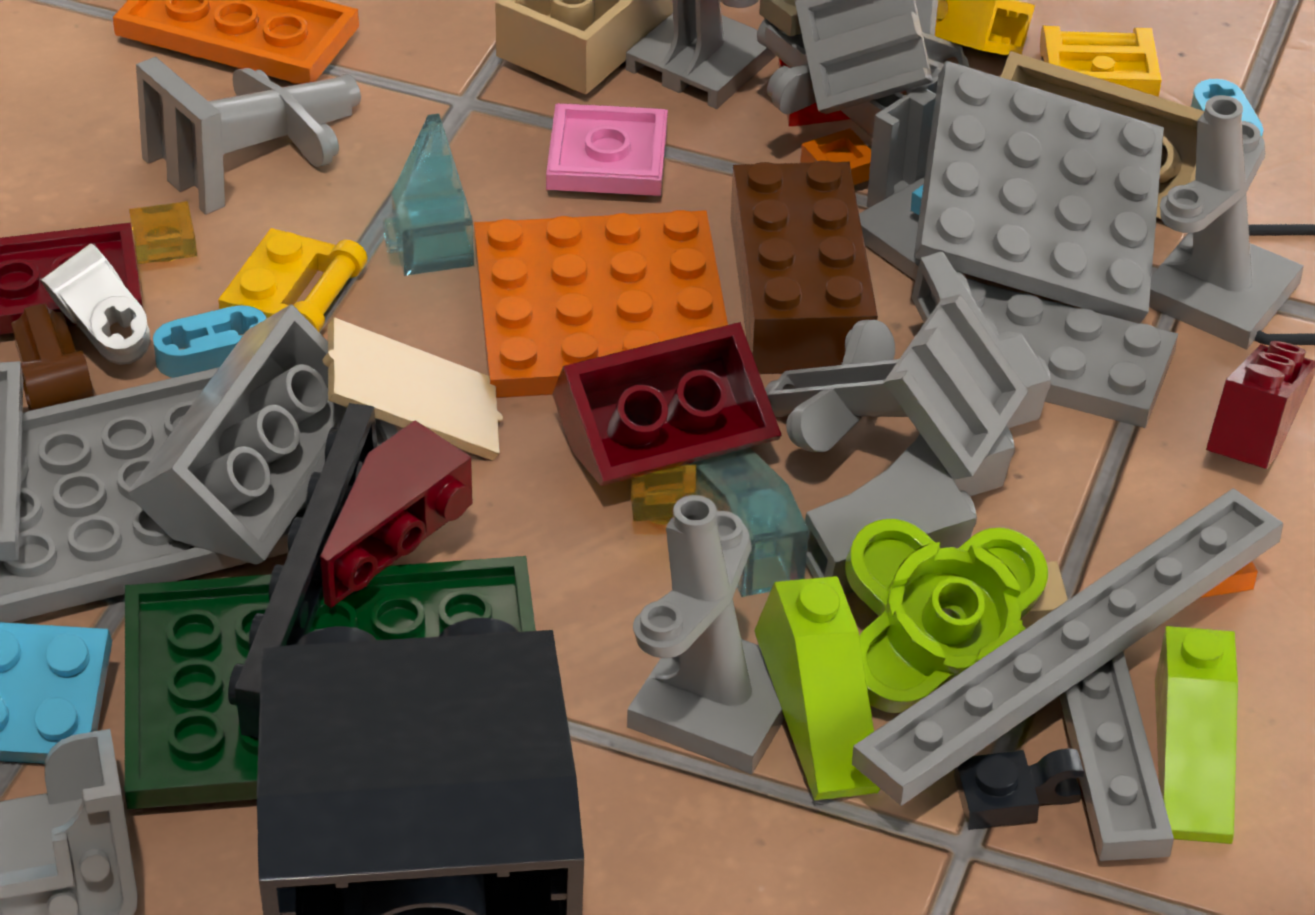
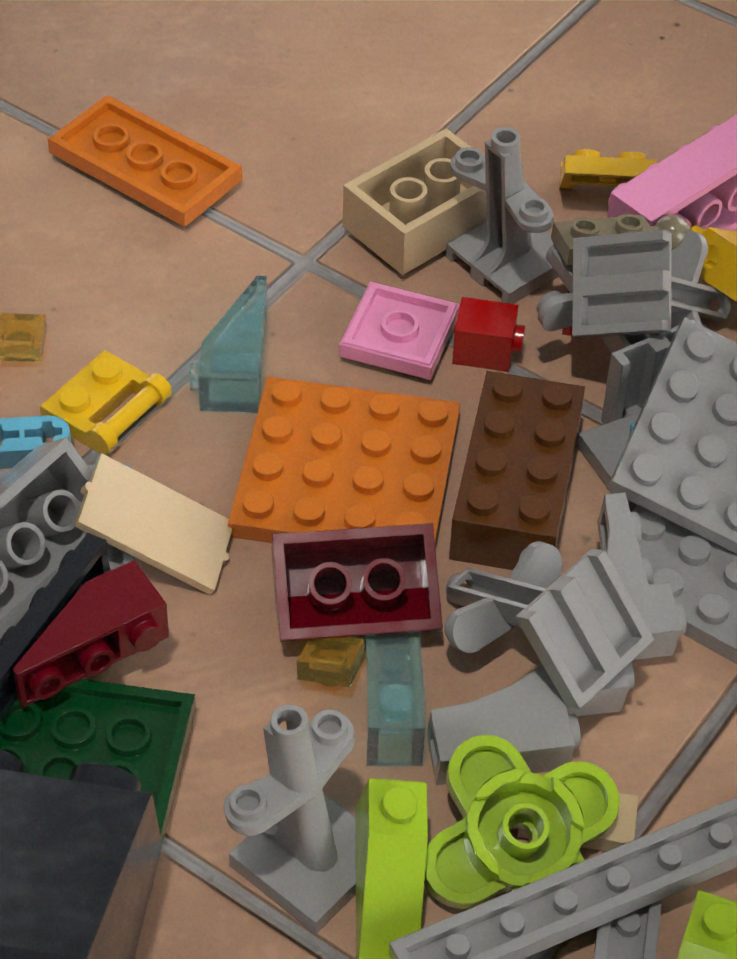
camera: 15 degrees right, 5 degrees up
light grey piece [136,57,361,214] -> none
orange plate [800,128,872,185] -> none
none -> red brick [452,297,526,372]

